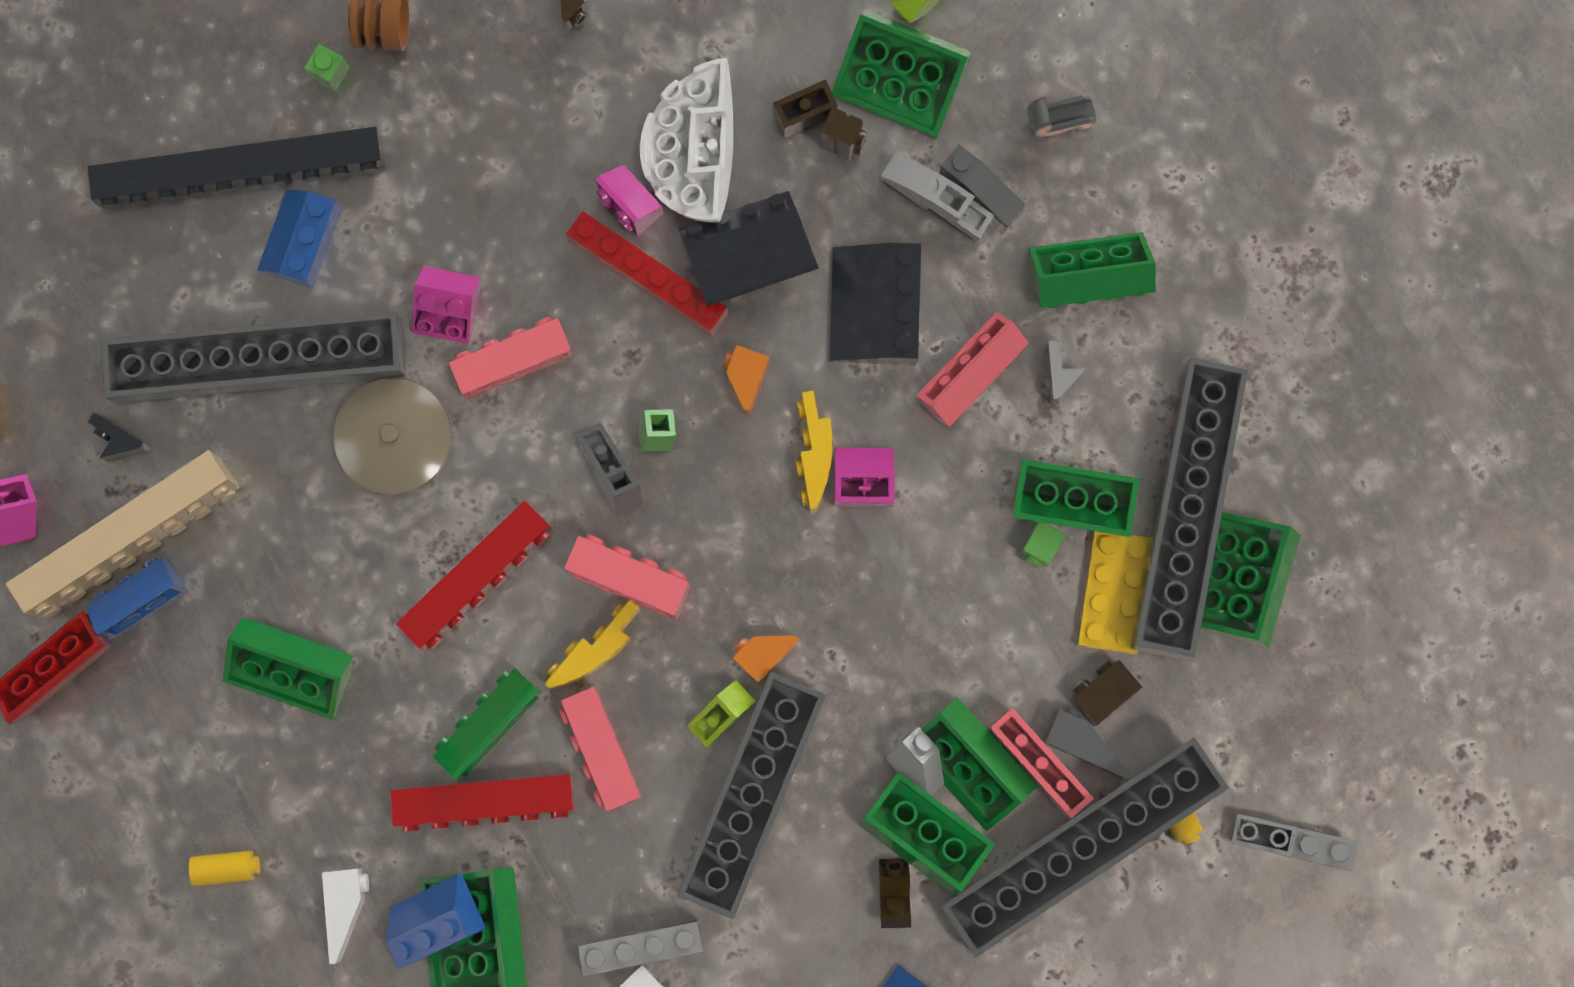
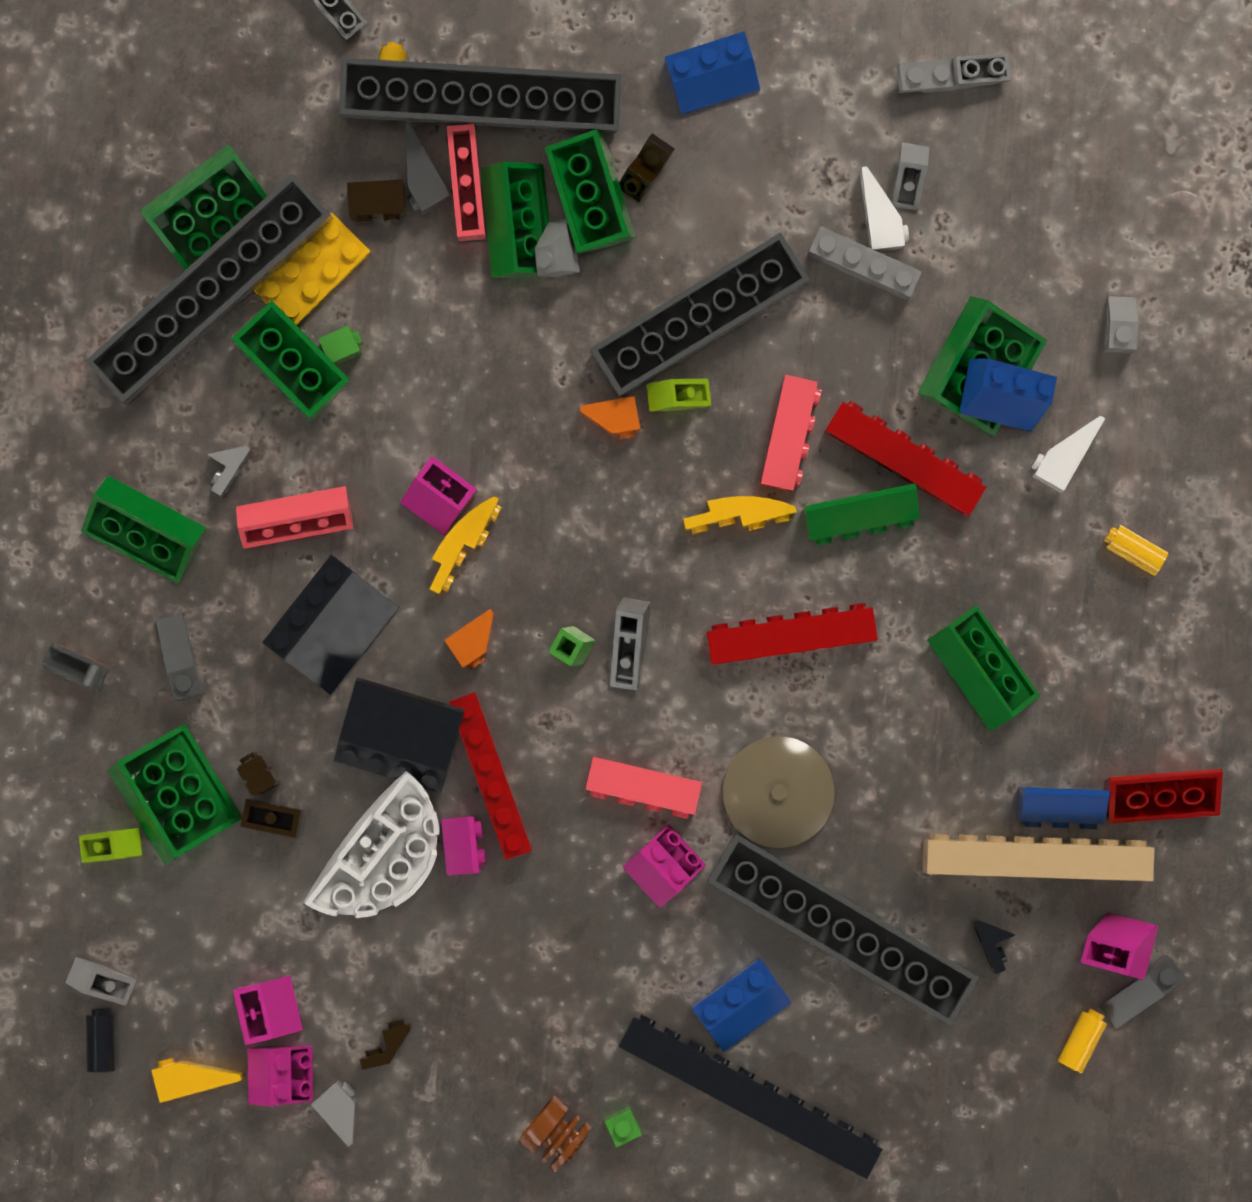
camera: 150 degrees left, 5 degrees up
coral brick [564,534,691,621] -> none
light grey slope [879,153,994,241] -> none

